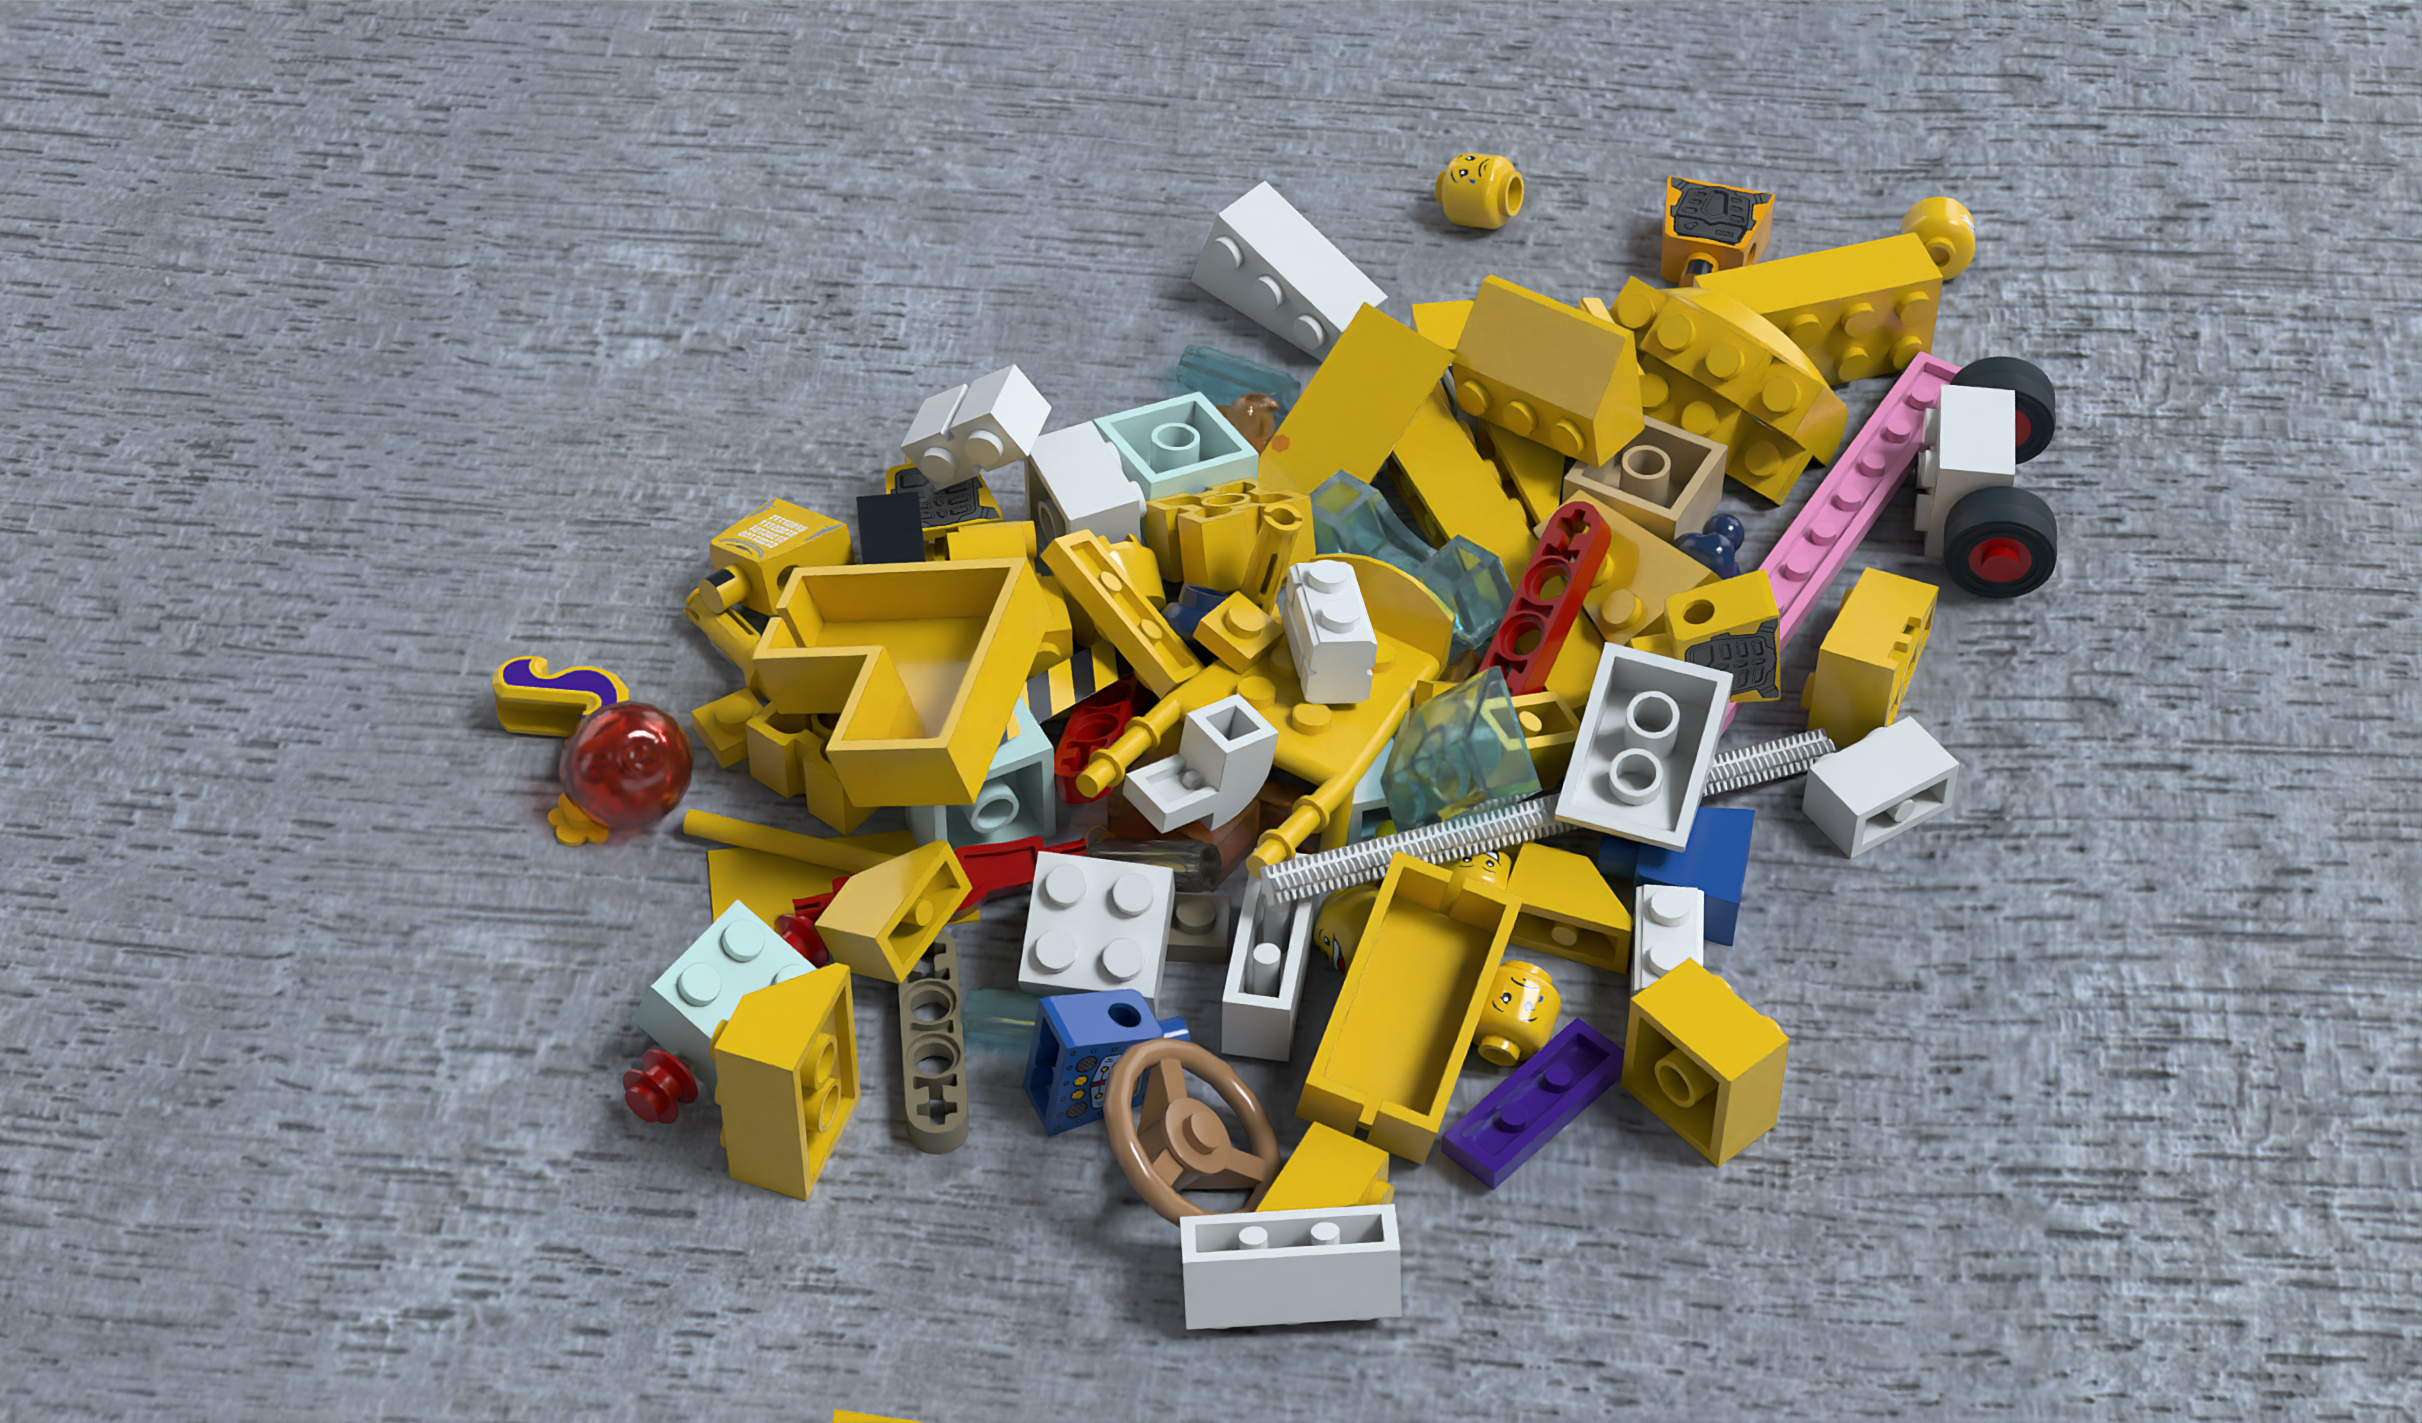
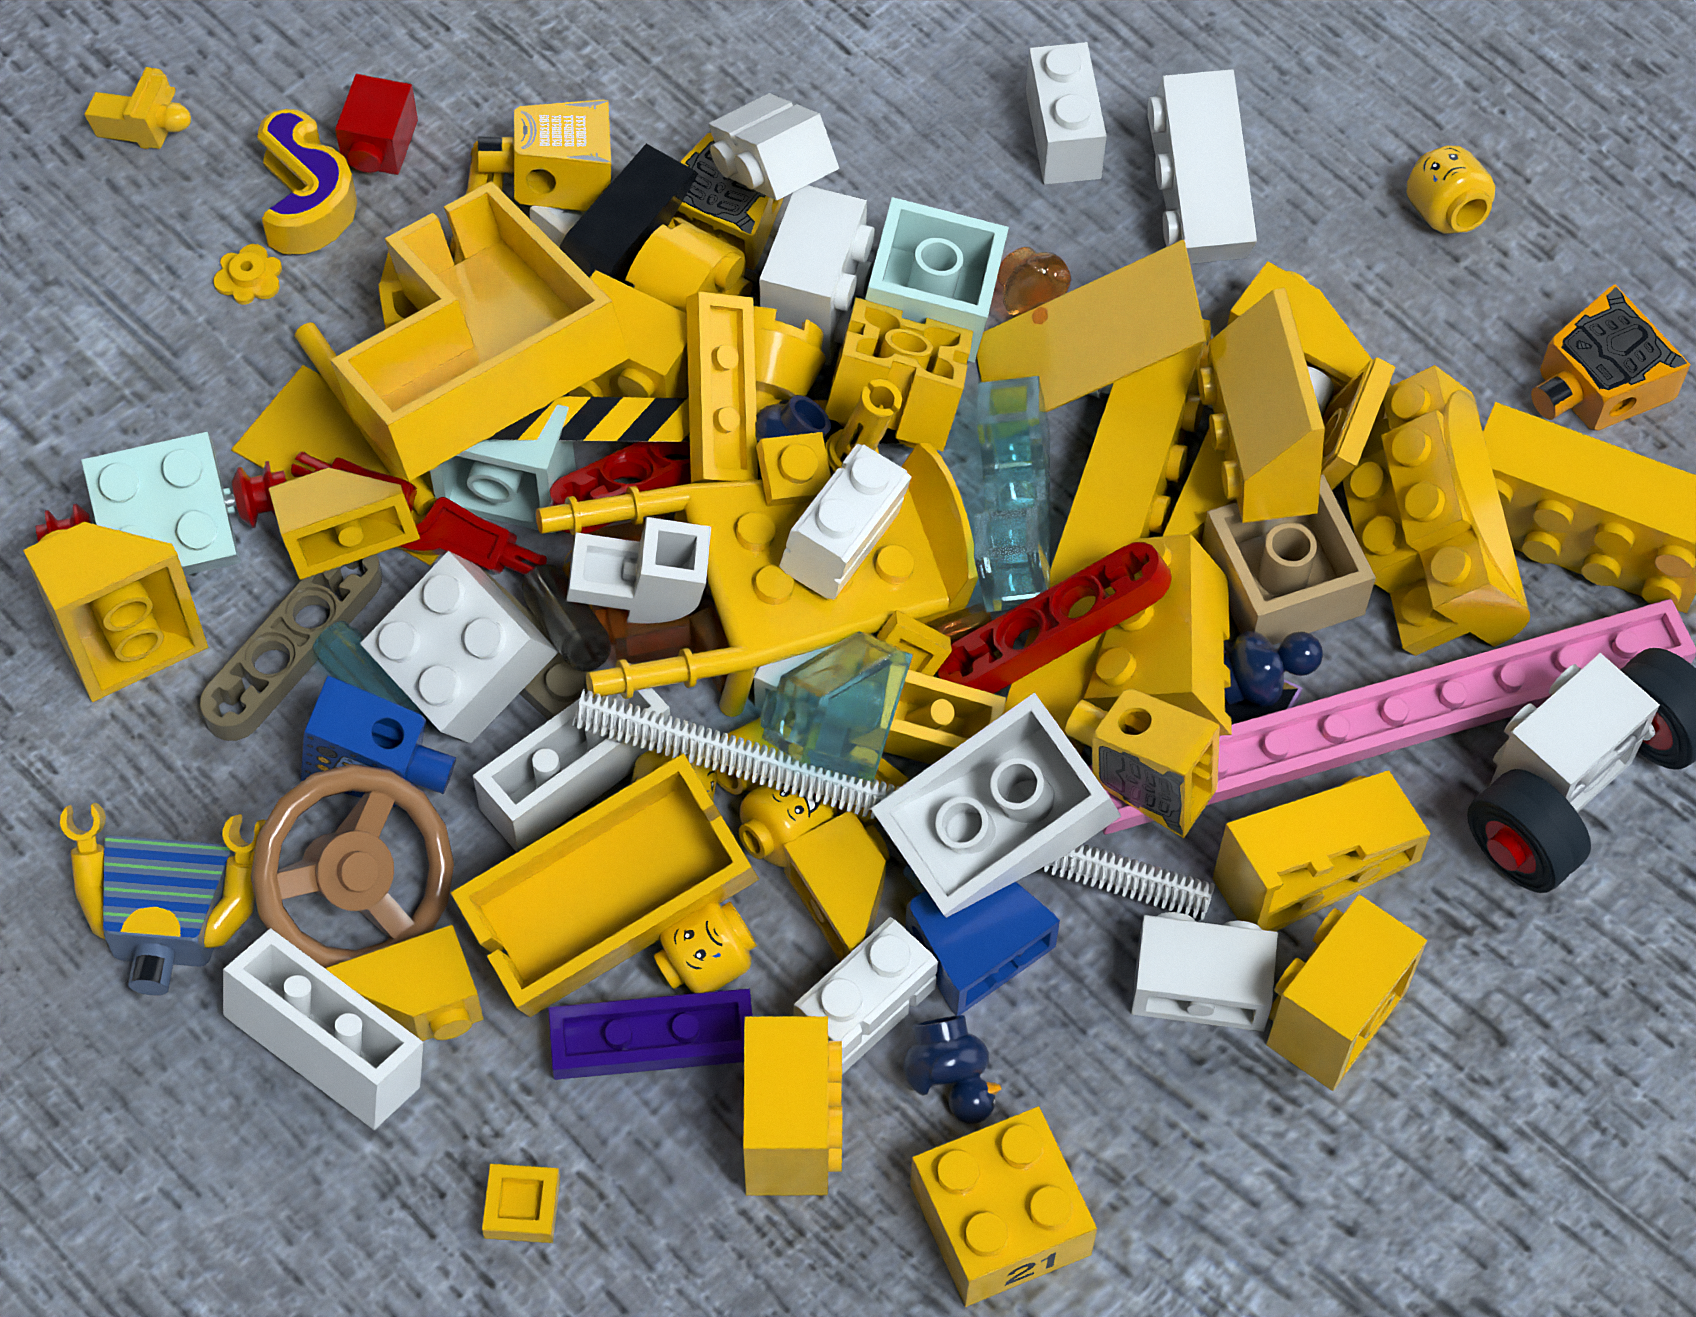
camera: 40 degrees right, 15 degrees up
clear red cylinder [559,700,694,833] -> none
clear light blue piece [1176,344,1301,419] -> none
none -> torso [60,802,266,995]
none -> yellow piece [84,67,191,149]
none -> red brick [335,74,418,175]
none -> yellow plate [482,1164,560,1243]
none -> dark blue animal [903,1015,1002,1124]
none -> yellow brick [910,1106,1097,1307]
none -> white brick [1026,42,1107,185]
none -> yellow brick [1266,894,1427,1091]

